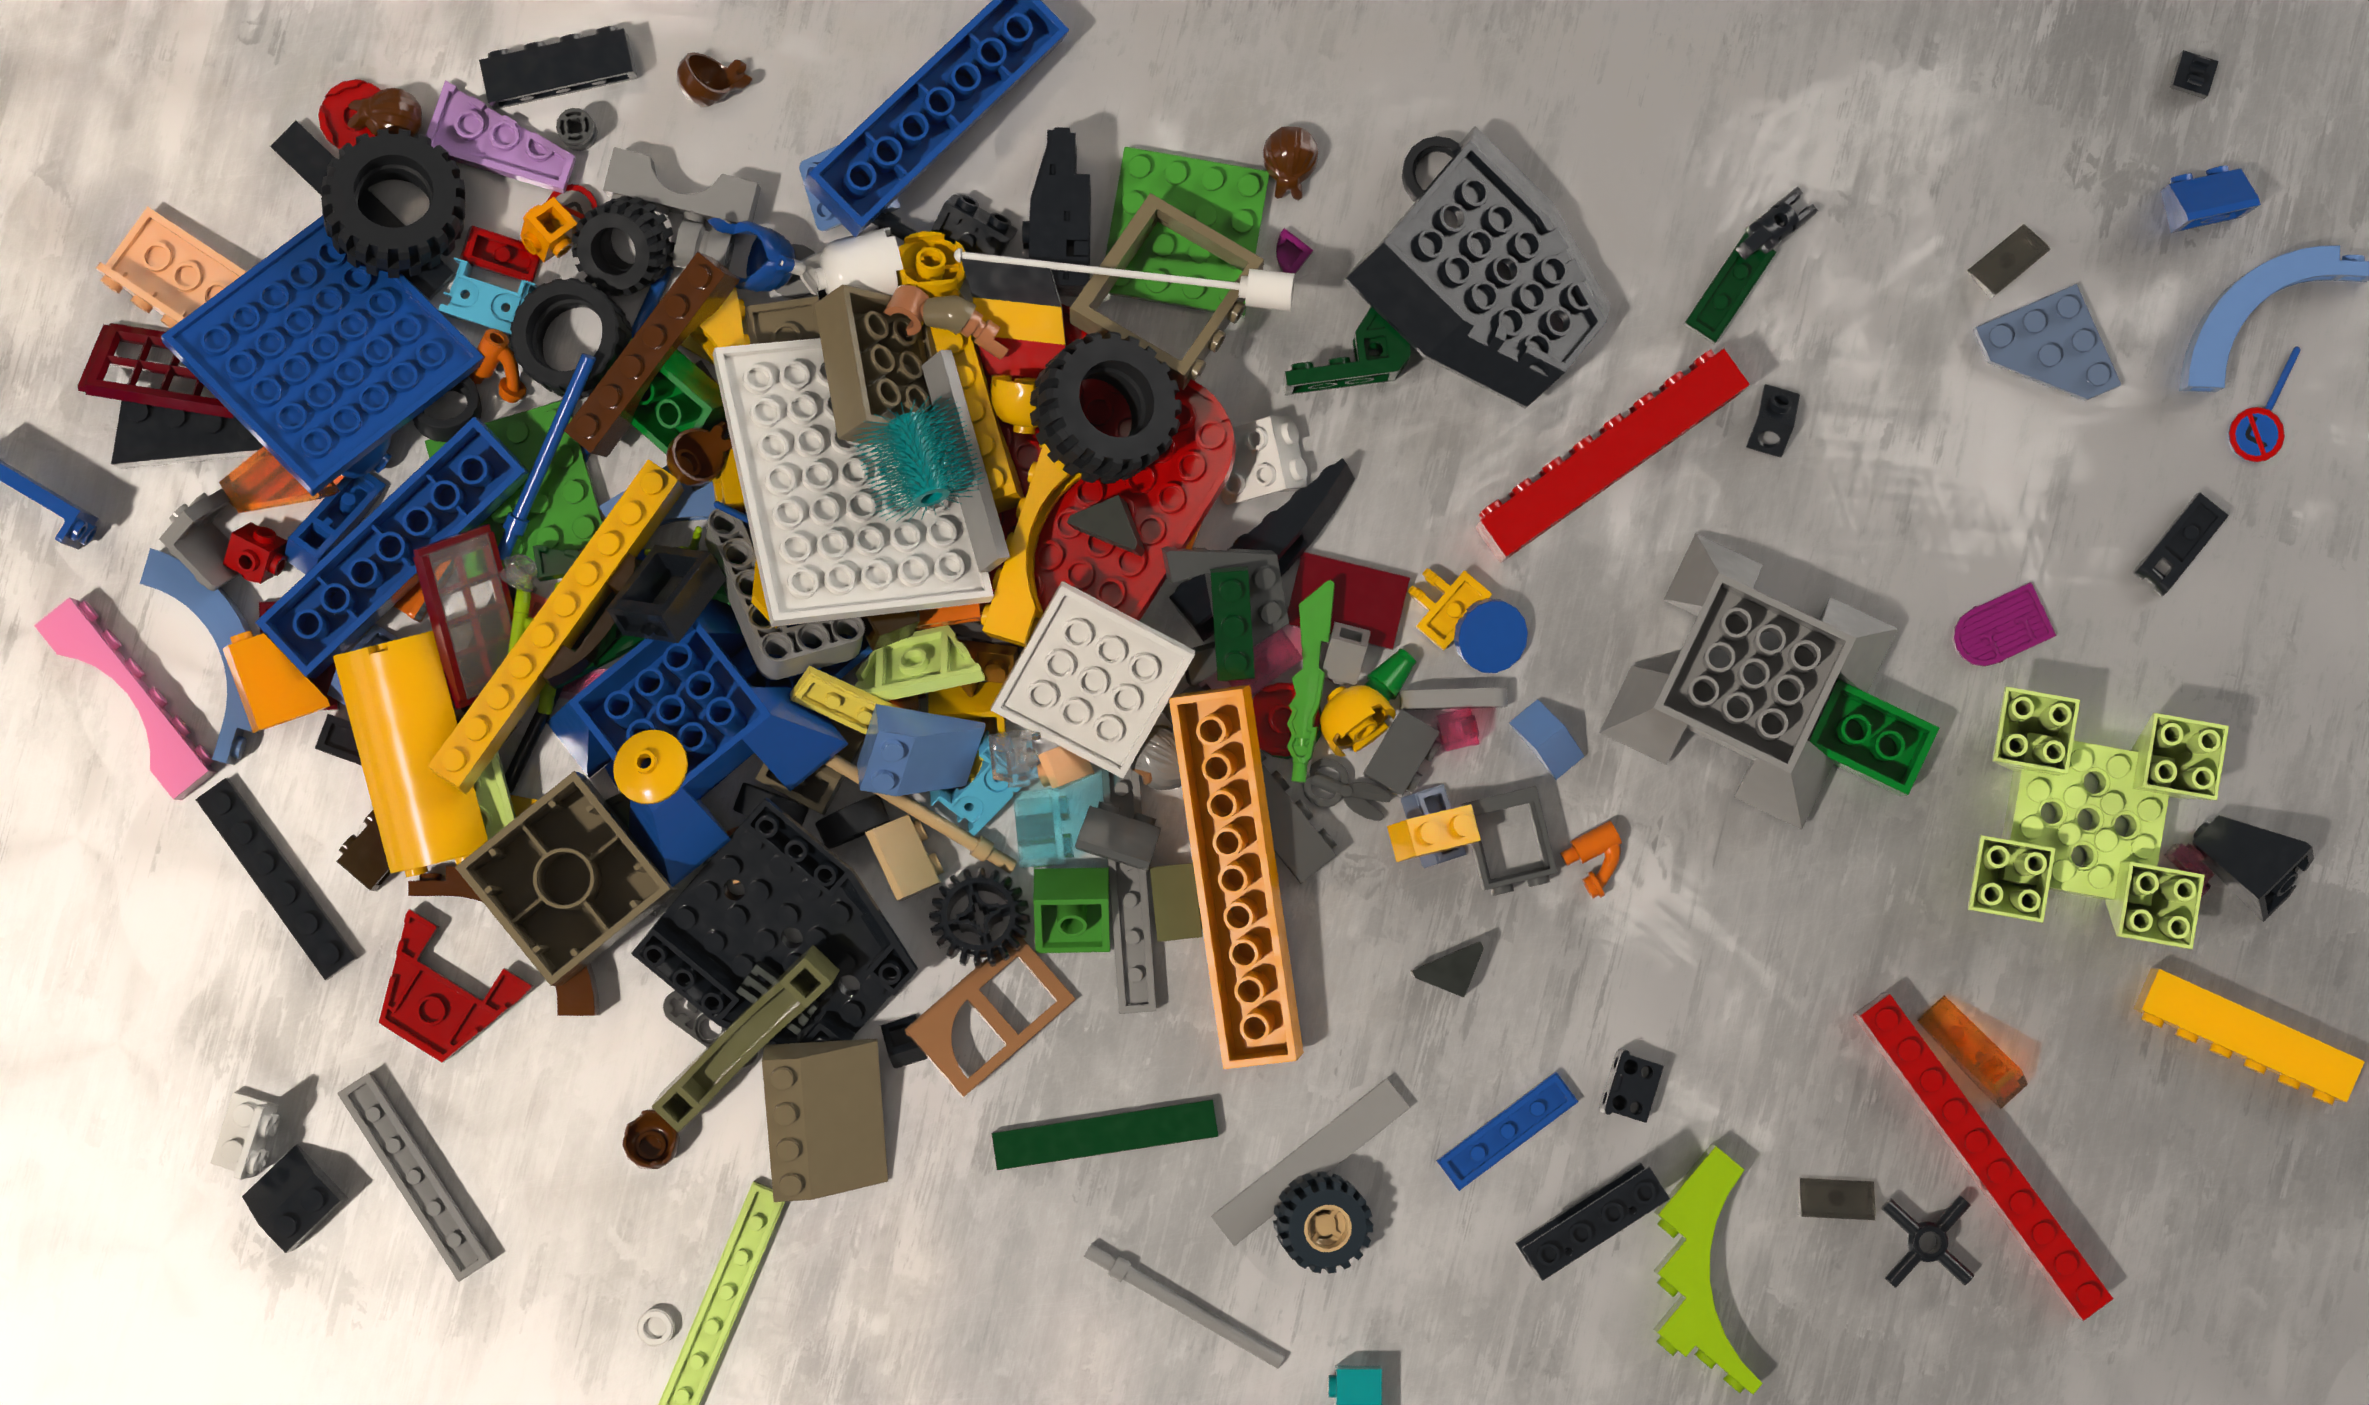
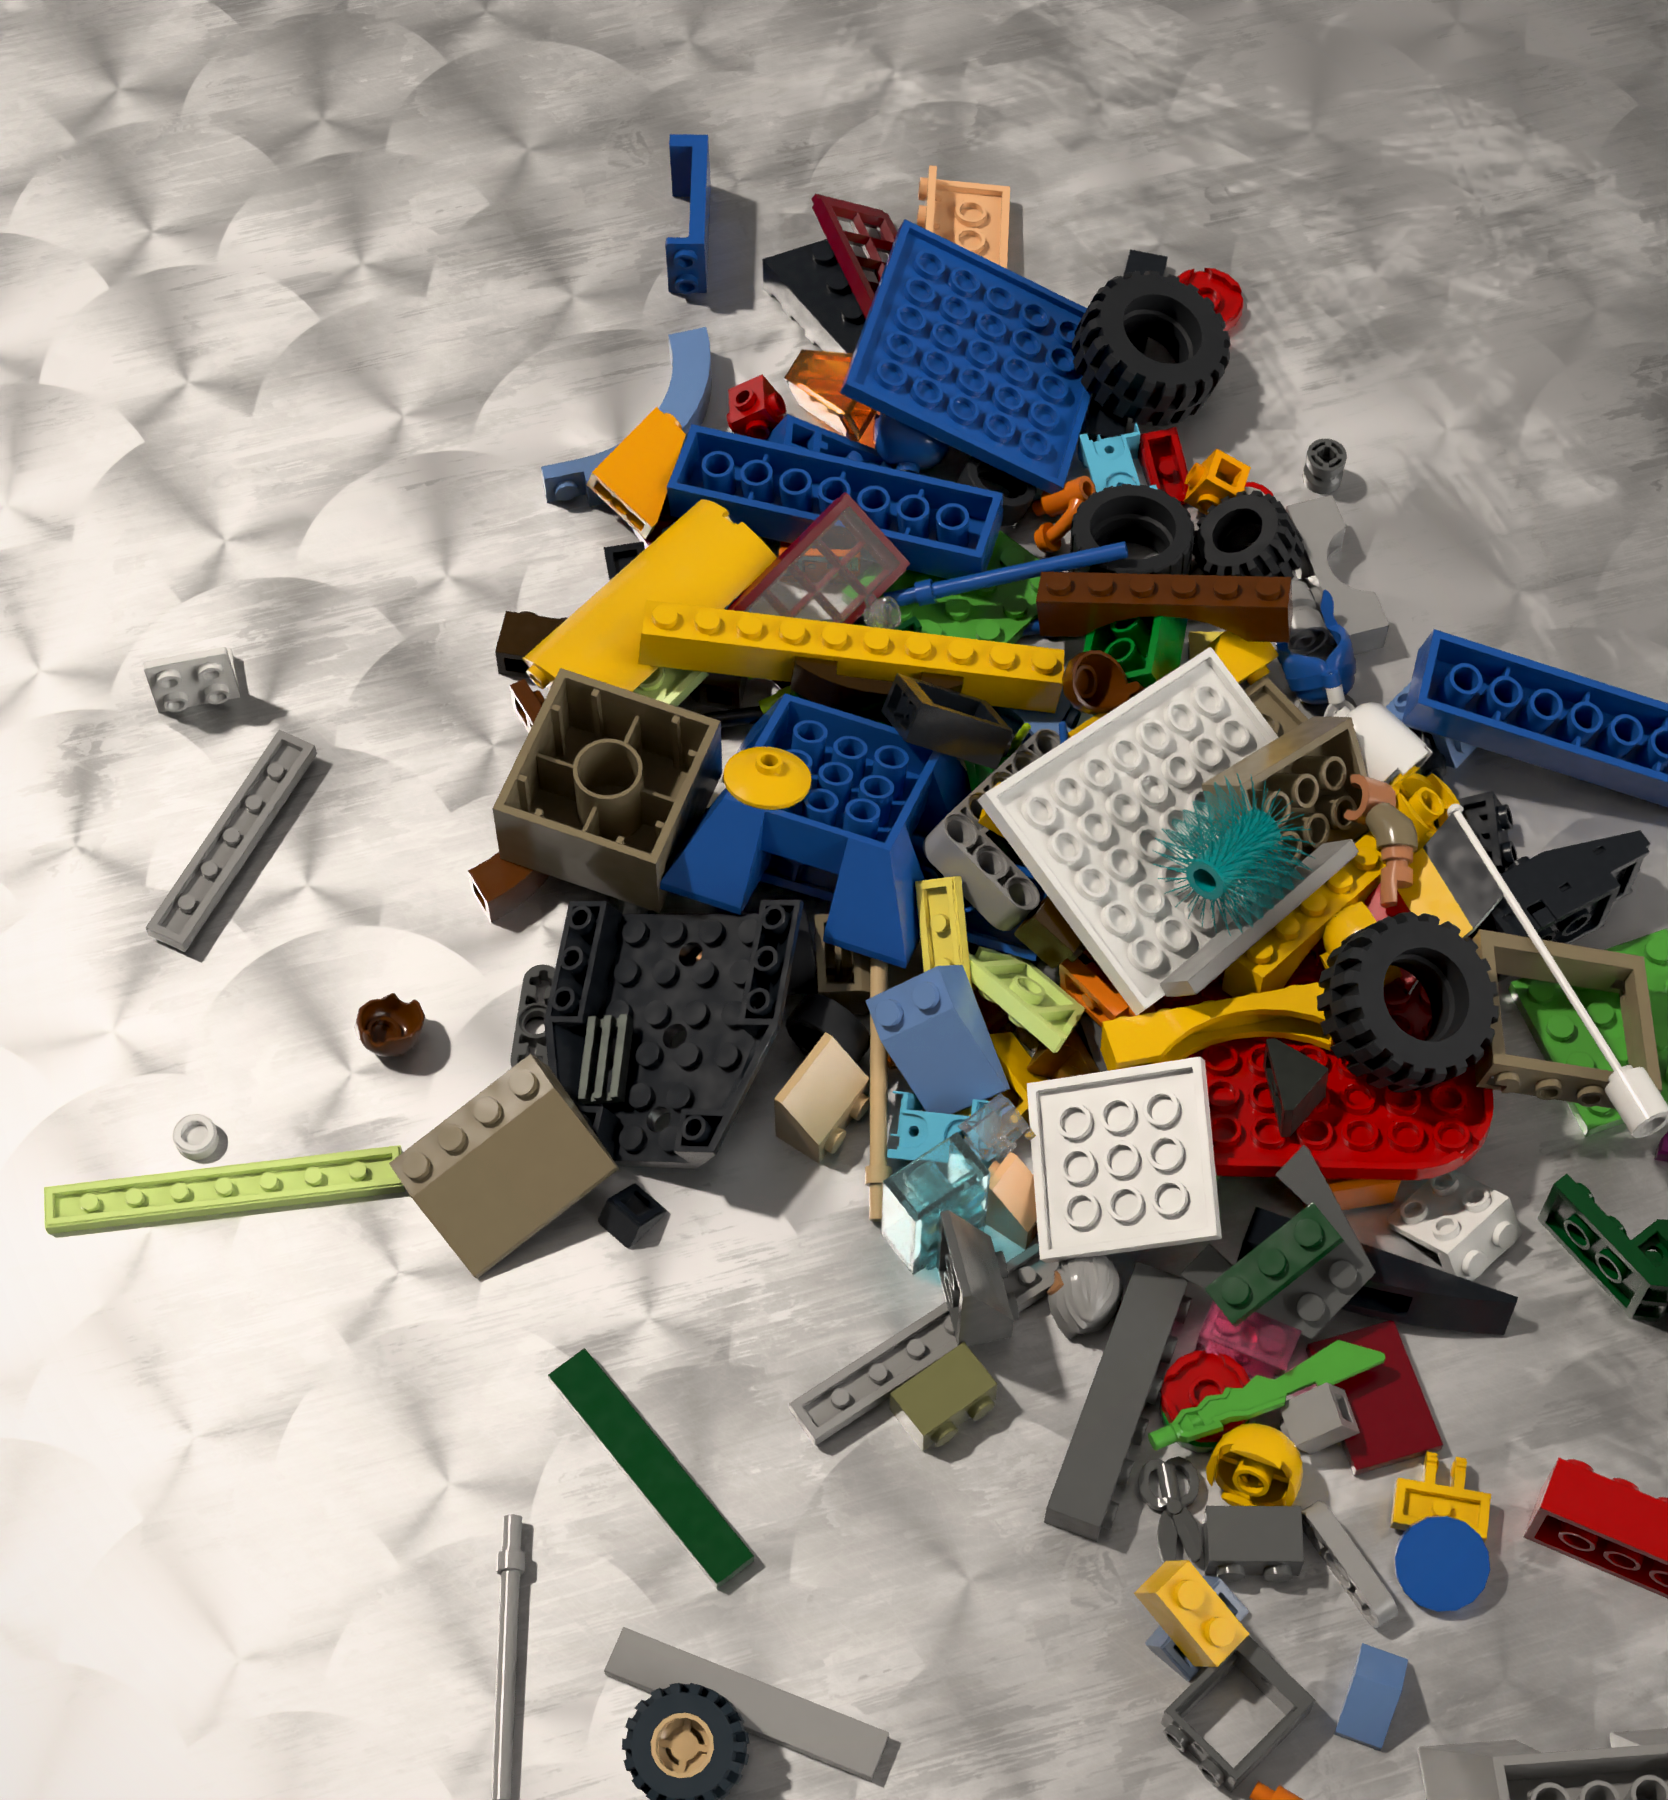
camera: 65 degrees right, 25 degrees down
bright pink arch [34,598,217,801] -> none
light grey bracket [159,488,241,591] -> none
black plate [195,778,358,980] -> none
black slope [242,1144,348,1253] -> none
reddish brown piece [347,88,422,137] -> none
red wing [379,909,534,1063] -> none
lavender wing [426,80,576,194] -> none
black brick [479,26,638,110] -> none
olive arch [651,945,840,1133] -> none
reddish brown piece [677,52,752,107] -> none
medium nougat window [904,936,1076,1098] -> none
black gear [929,867,1030,968] -> none
bright green slope [1033,867,1110,953] -> none
light orange brick [1169,685,1304,1069] -> none
green cone [1364,649,1416,701] -> none
pearl dark grey slope [1410,942,1484,998] -> none
clear pink brick [1434,708,1479,753] -> none

